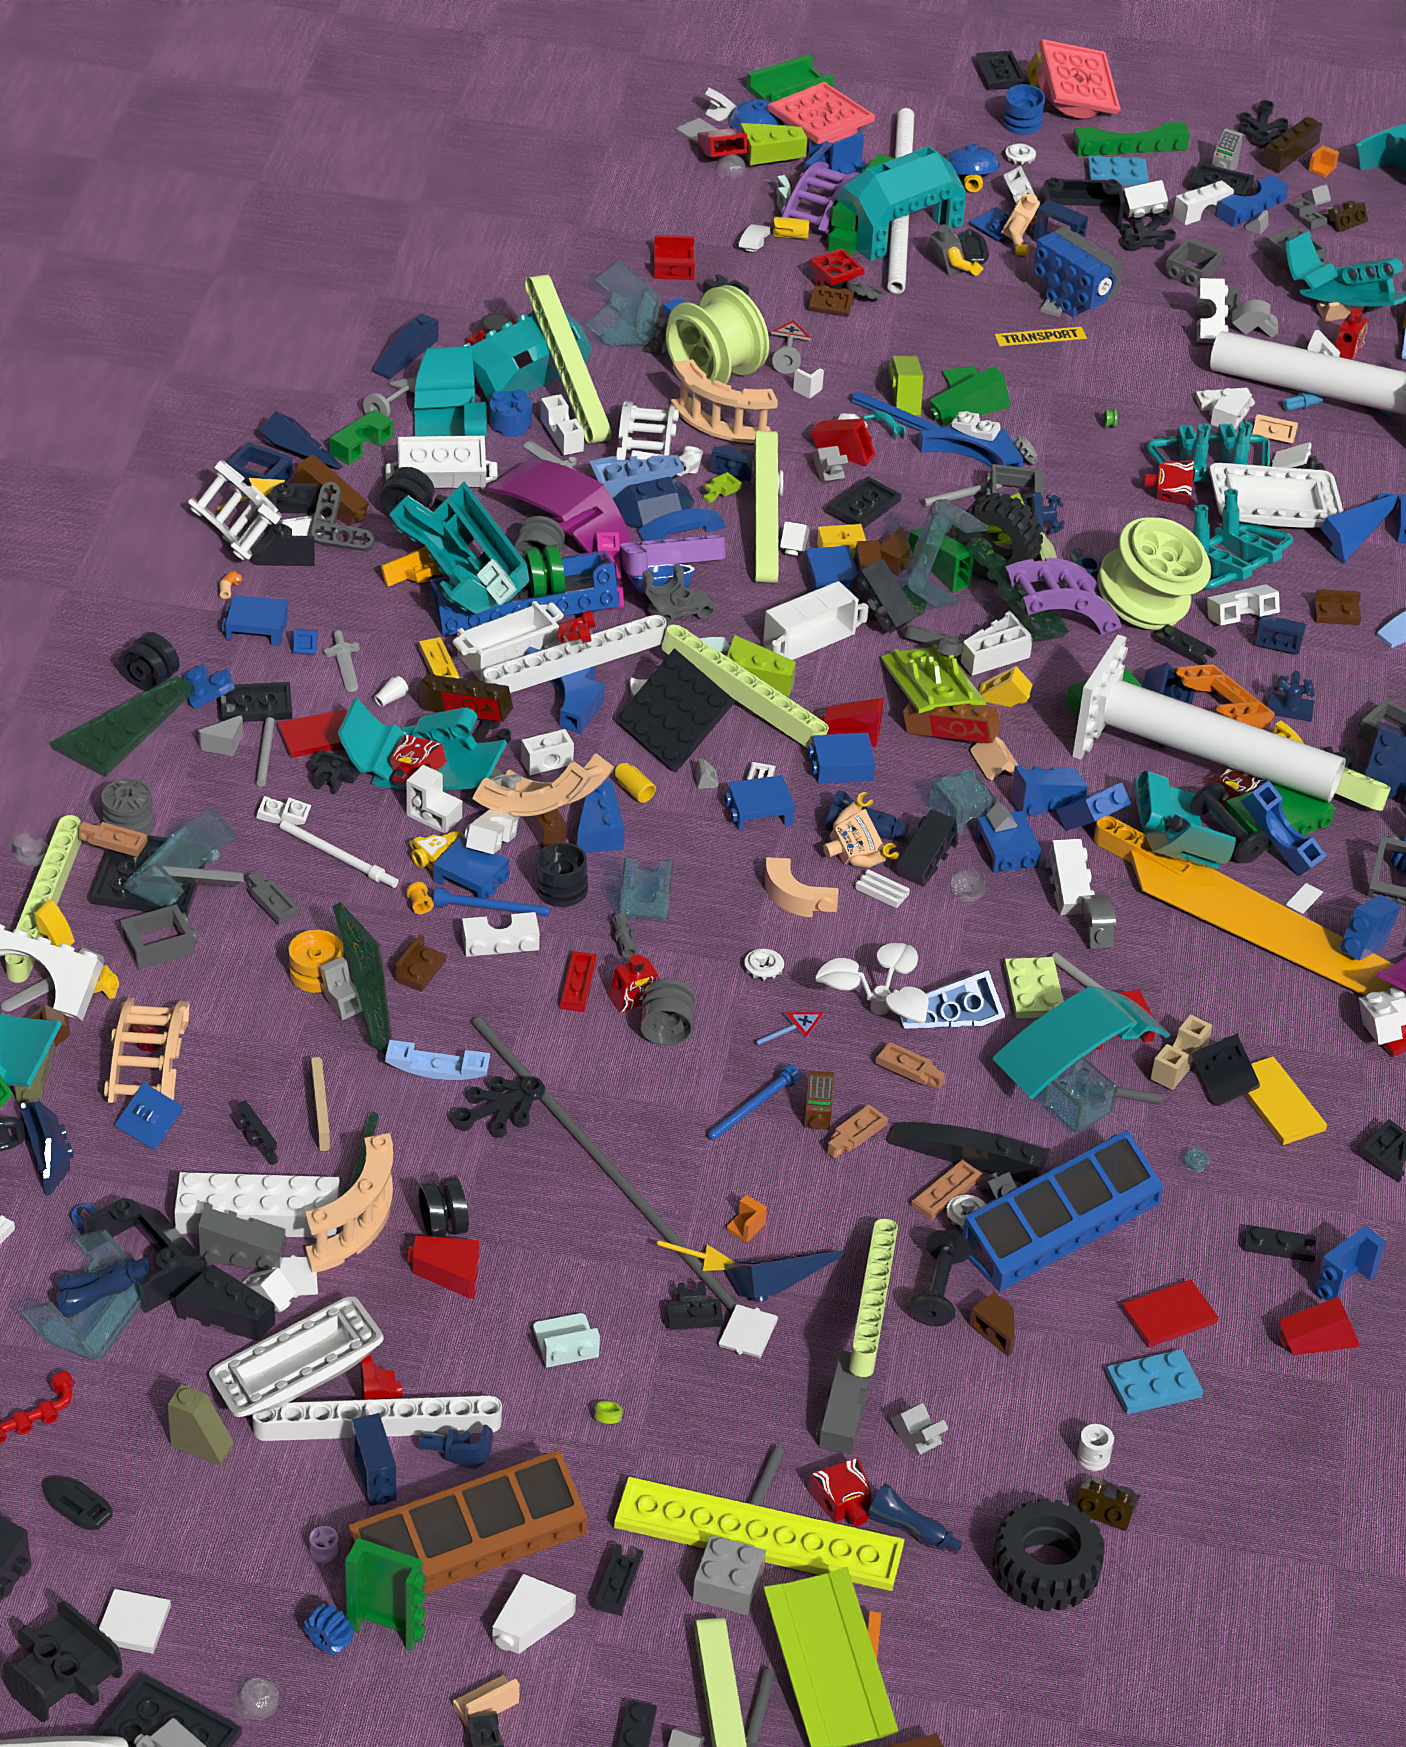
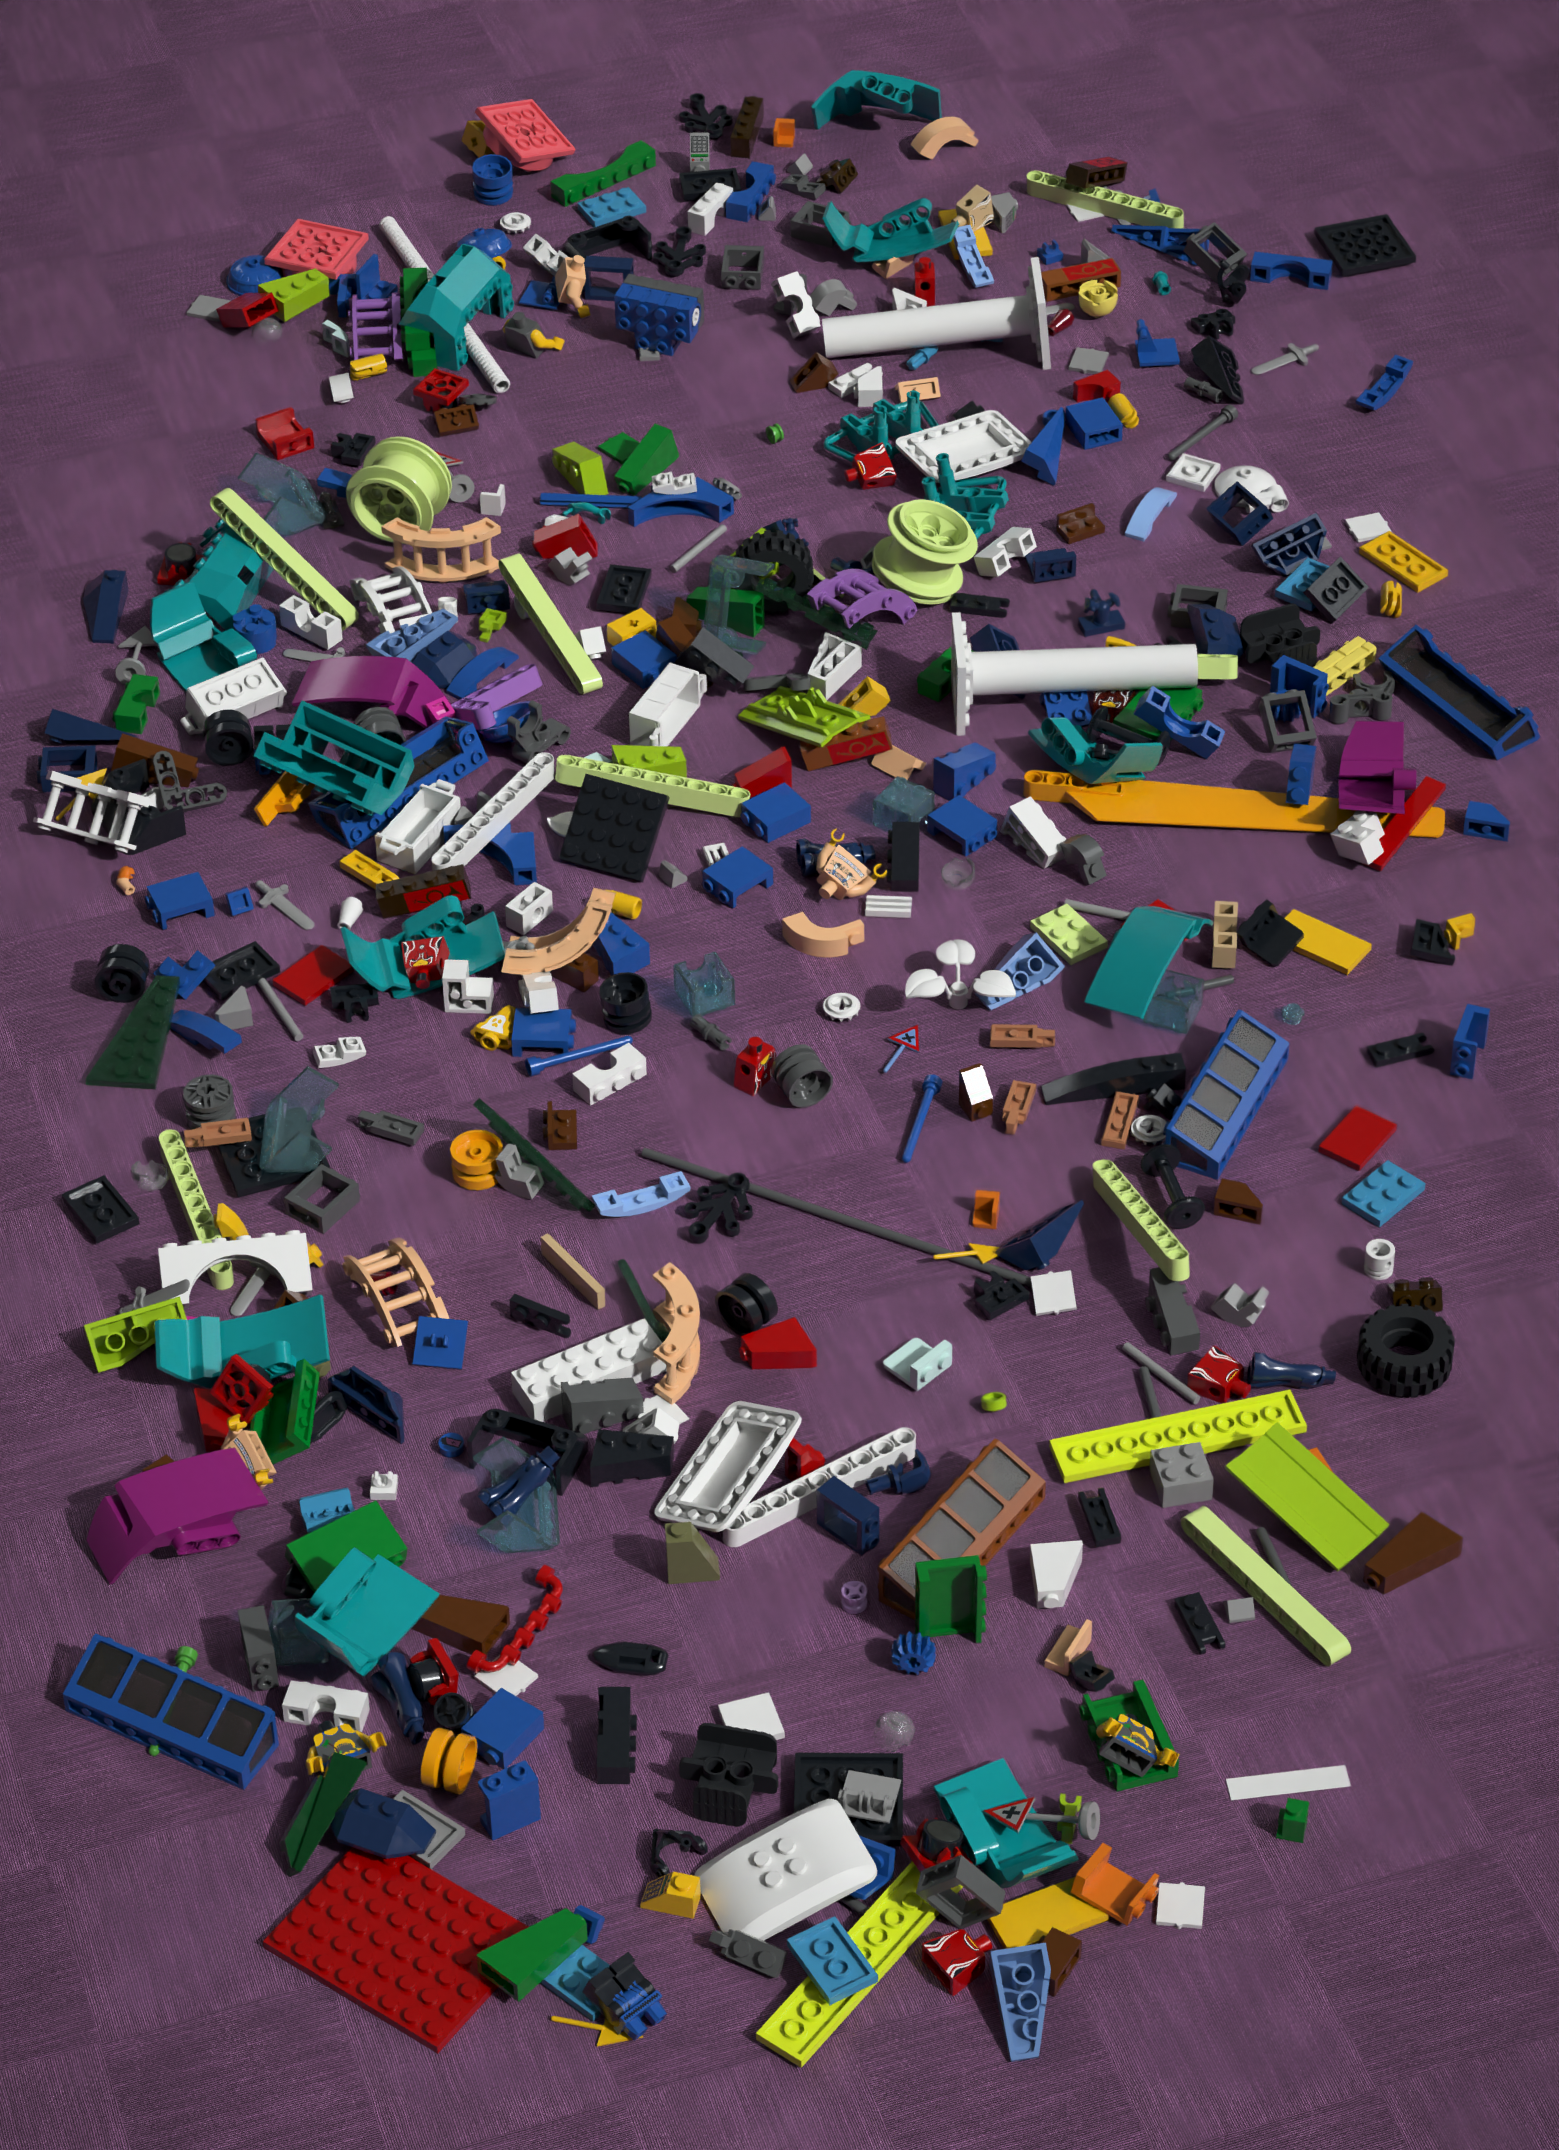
camera: 25 degrees left, 0 degrees up
tile [143,865,244,887] -> none
white bar [280,820,399,888] -> none
light orange bush [406,882,434,914] -> none
light aqua slope [477,559,517,605] -> none
green wheel [525,545,565,598] -> none
red bar [557,610,596,644] -> none
red tile [560,951,597,1012] -> none
white slope [705,88,736,121] -> none
green panel [746,54,834,102] -> none
black piece [959,229,989,264] -> none
black plate [976,51,1026,90] -> none
dark grey window [985,464,1043,505] -> none
light grey slope [986,801,1017,832] -> none
yellow sticker [994,327,1087,346] -> none
blue brick [1057,782,1131,831] -> none
white slope [1123,180,1168,218] -> none
orange wedge [1175,664,1275,729] -> none
white piece [1271,442,1312,468] -> none
red slope [1278,1297,1360,1355] -> none
white sticker [1286,883,1323,914] -> none
none -> blue slope [164,1009,242,1054]
none -> reddish brown slope [790,352,839,393]
none -> blue bracket [1039,691,1092,726]
none -> light grey bar [1122,1342,1201,1404]

